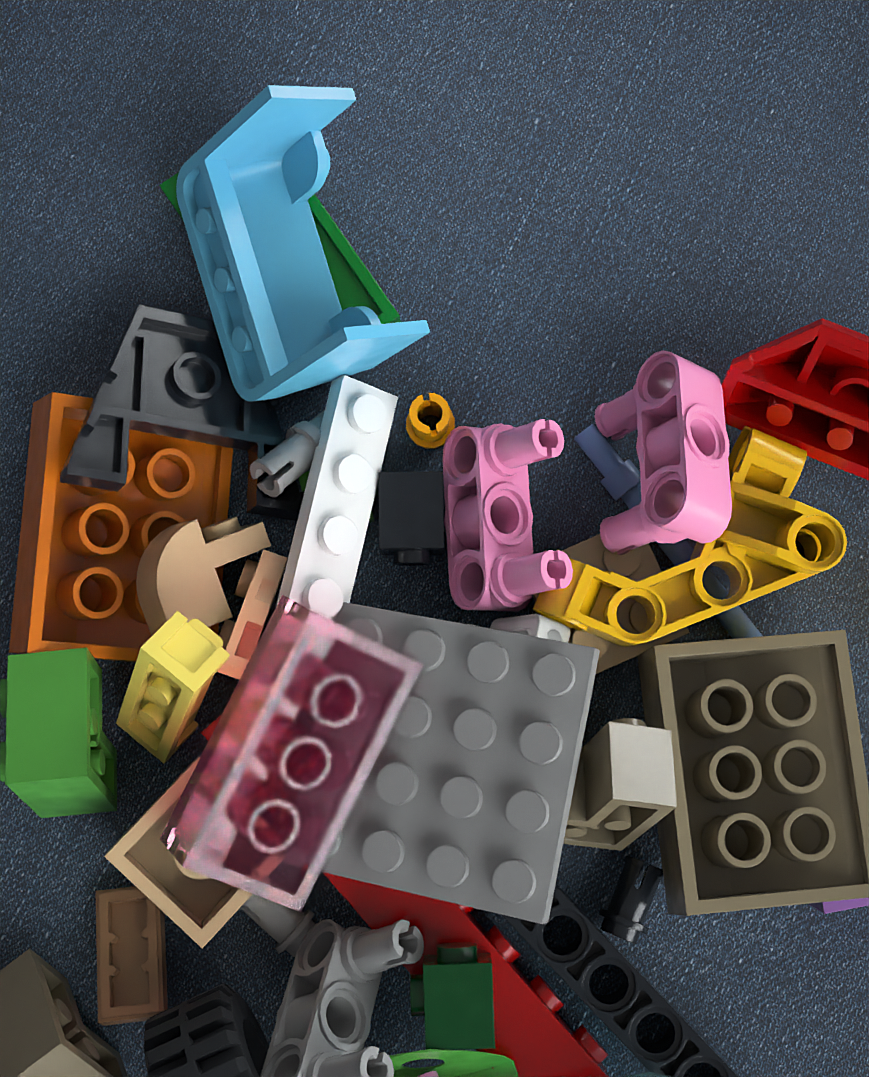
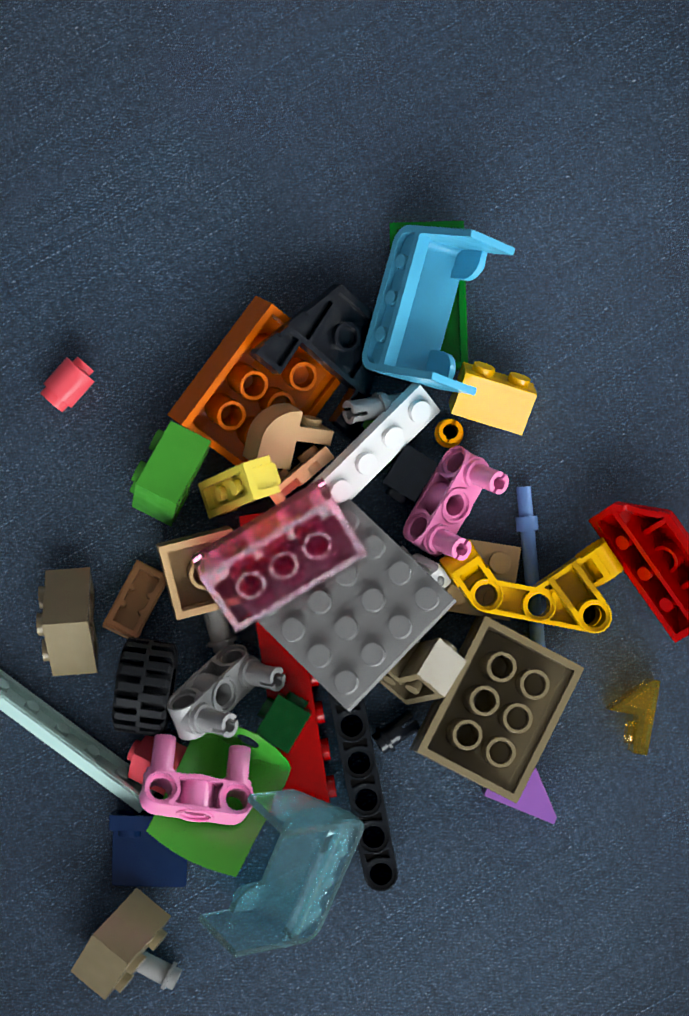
camera: 25 degrees right, 5 degrees up
bright pink piece [594,350,732,555] -> none
none -> yellow brick [448,361,537,435]

